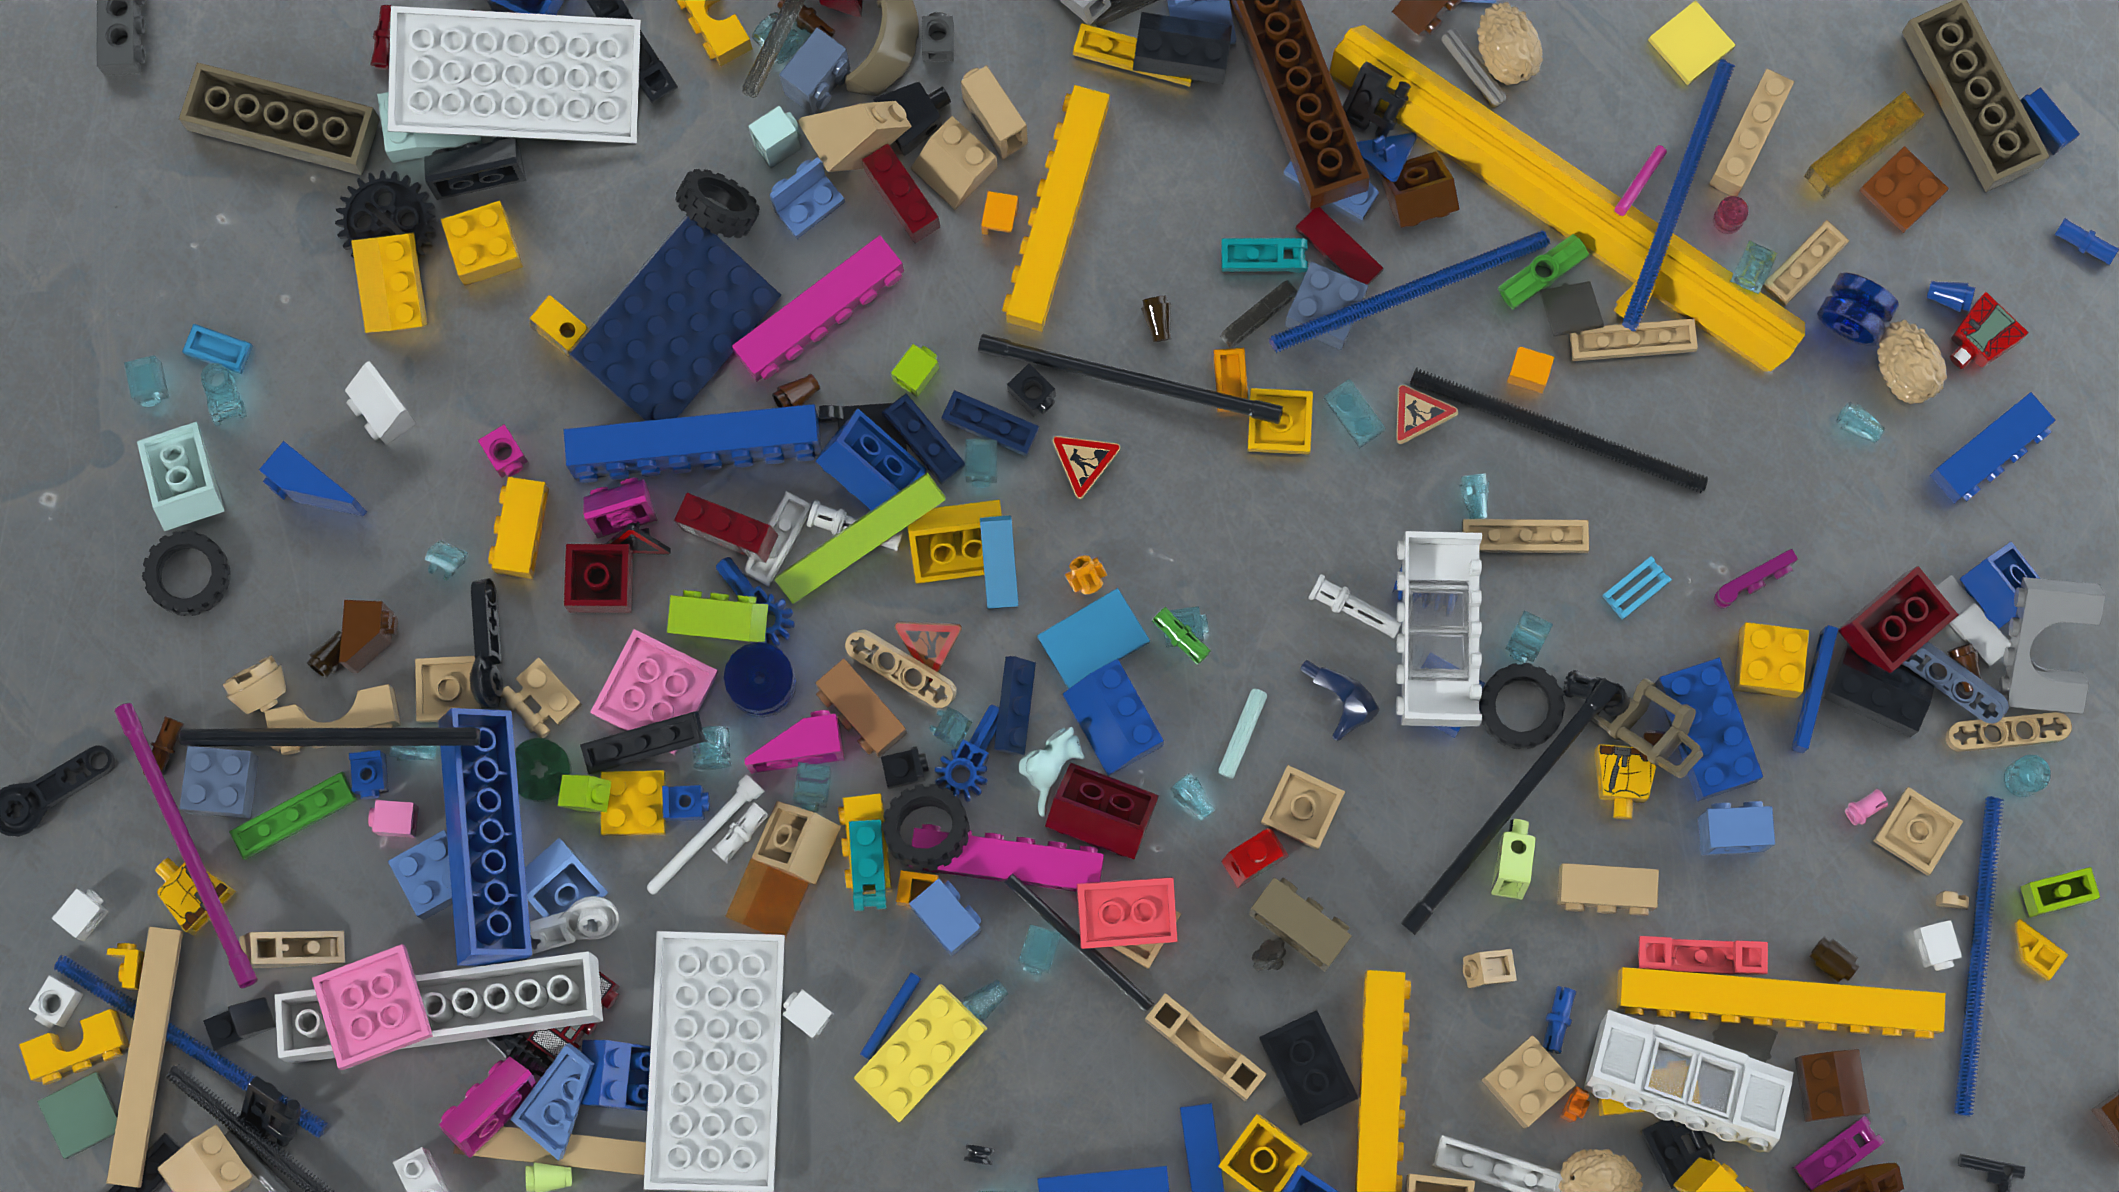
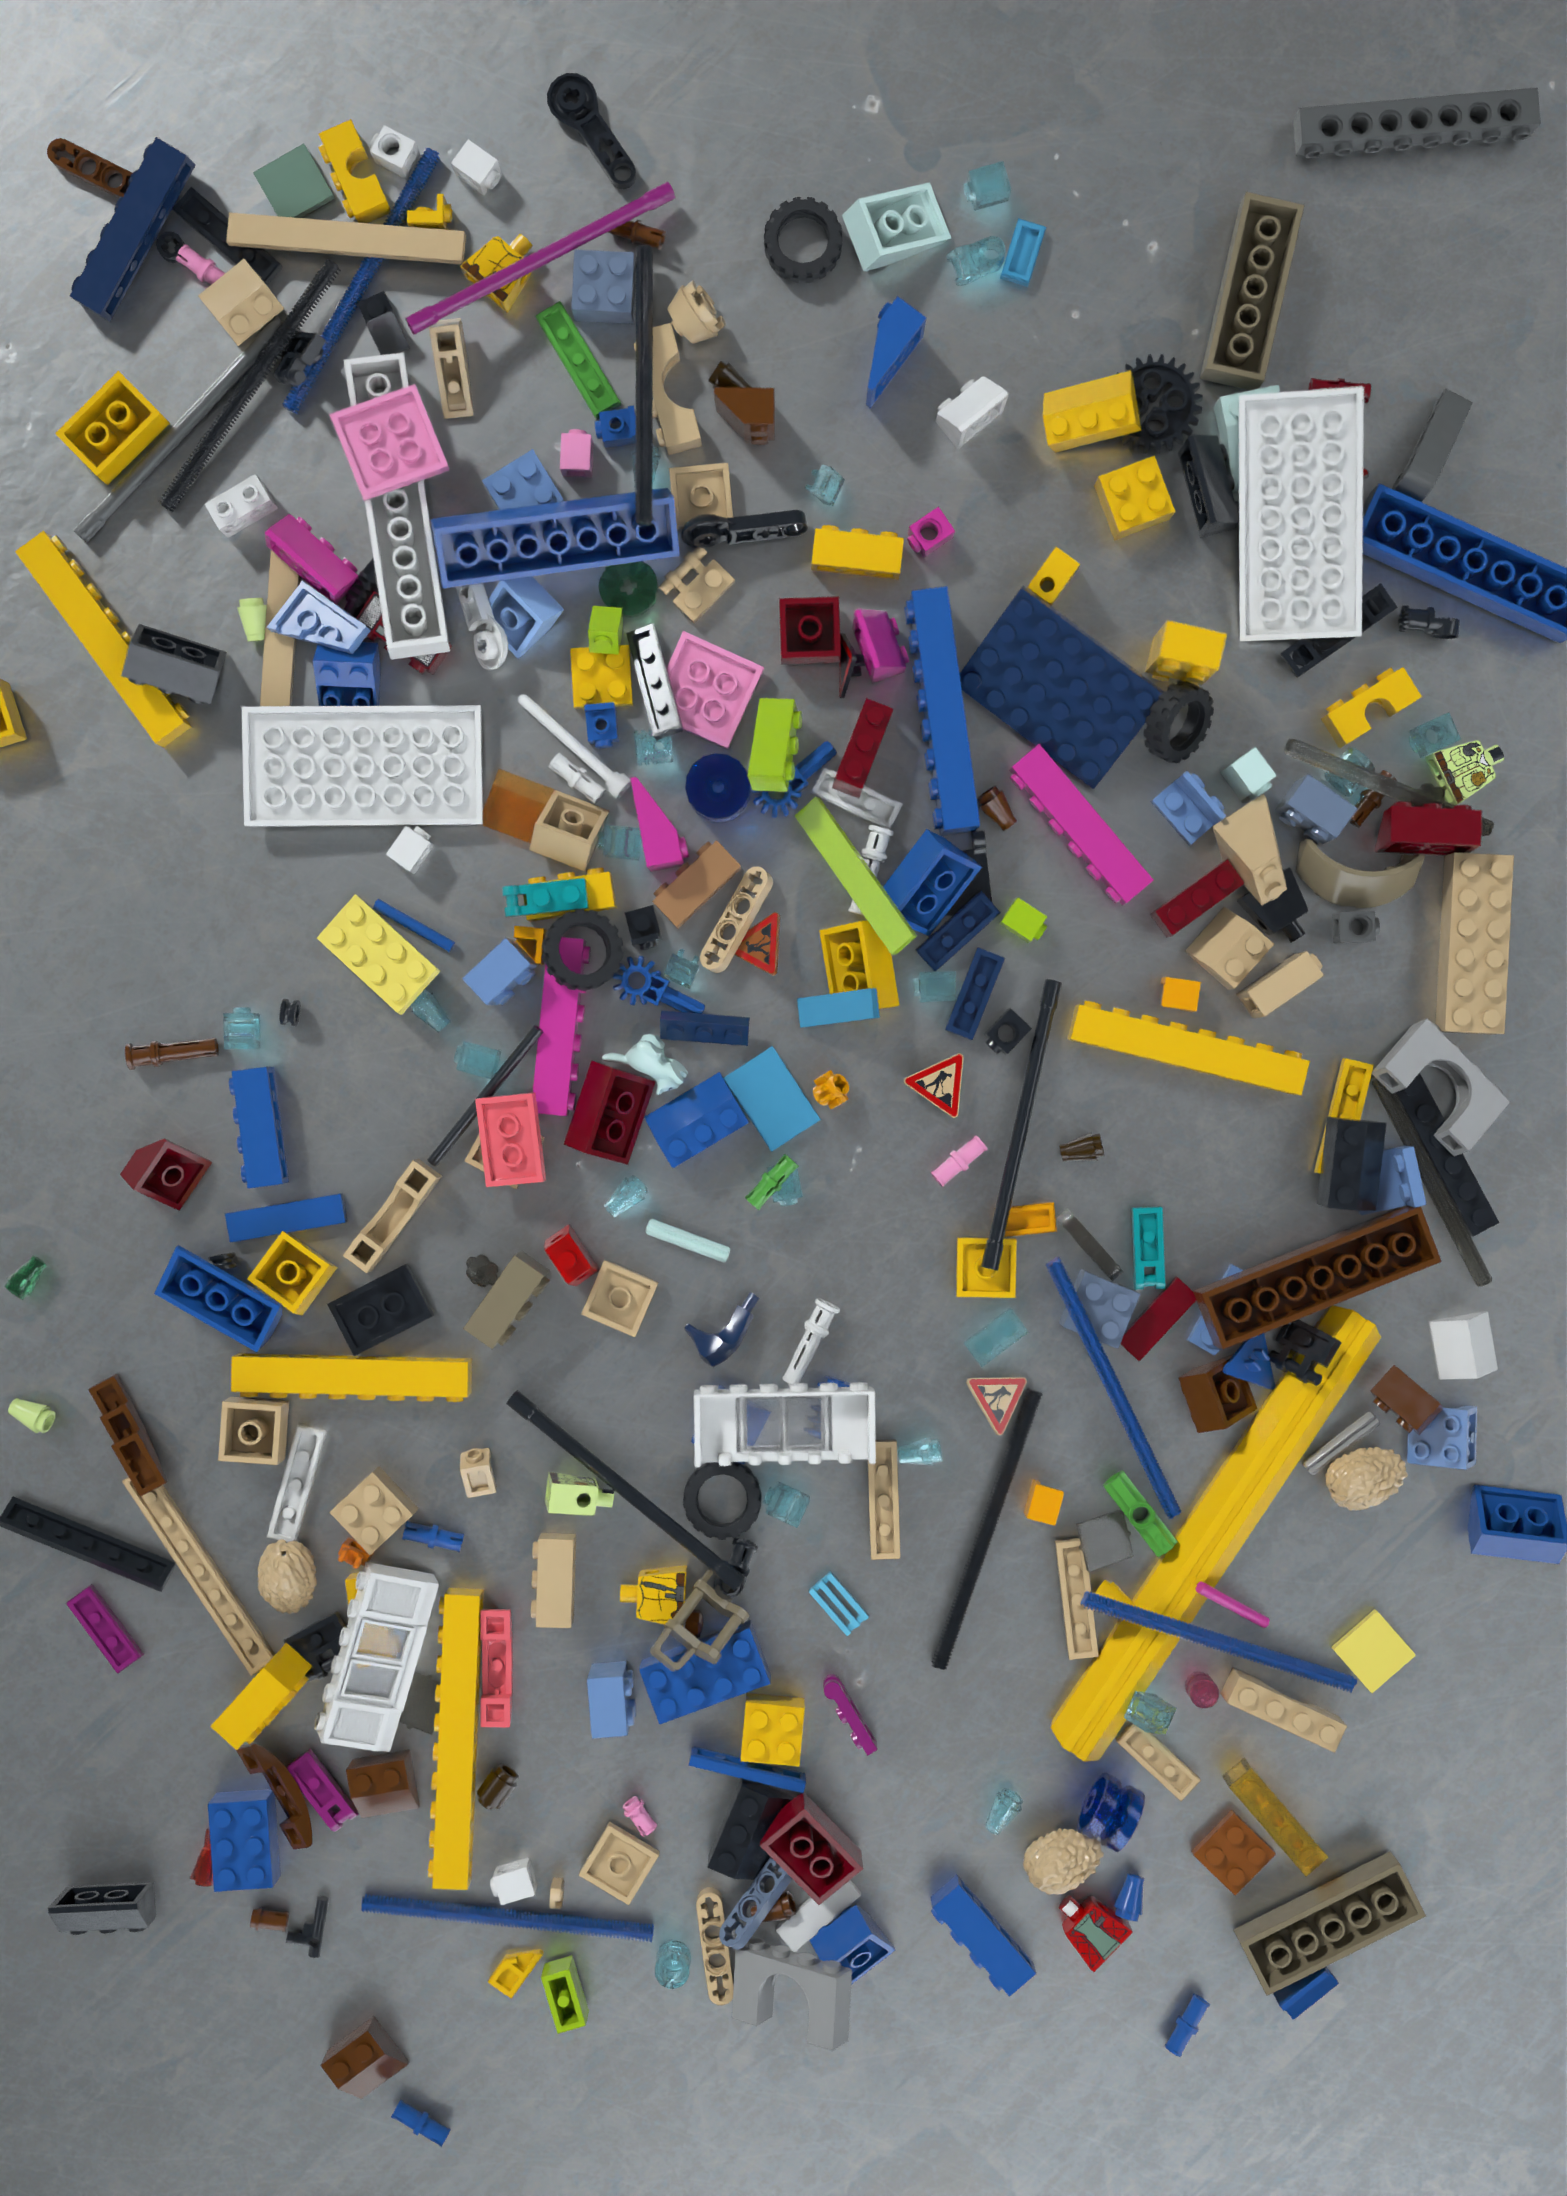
camera: 85 degrees right, 10 degrees up
none -> bright pink pin [930,1135,988,1187]
none -> yellow brick [1145,620,1227,686]

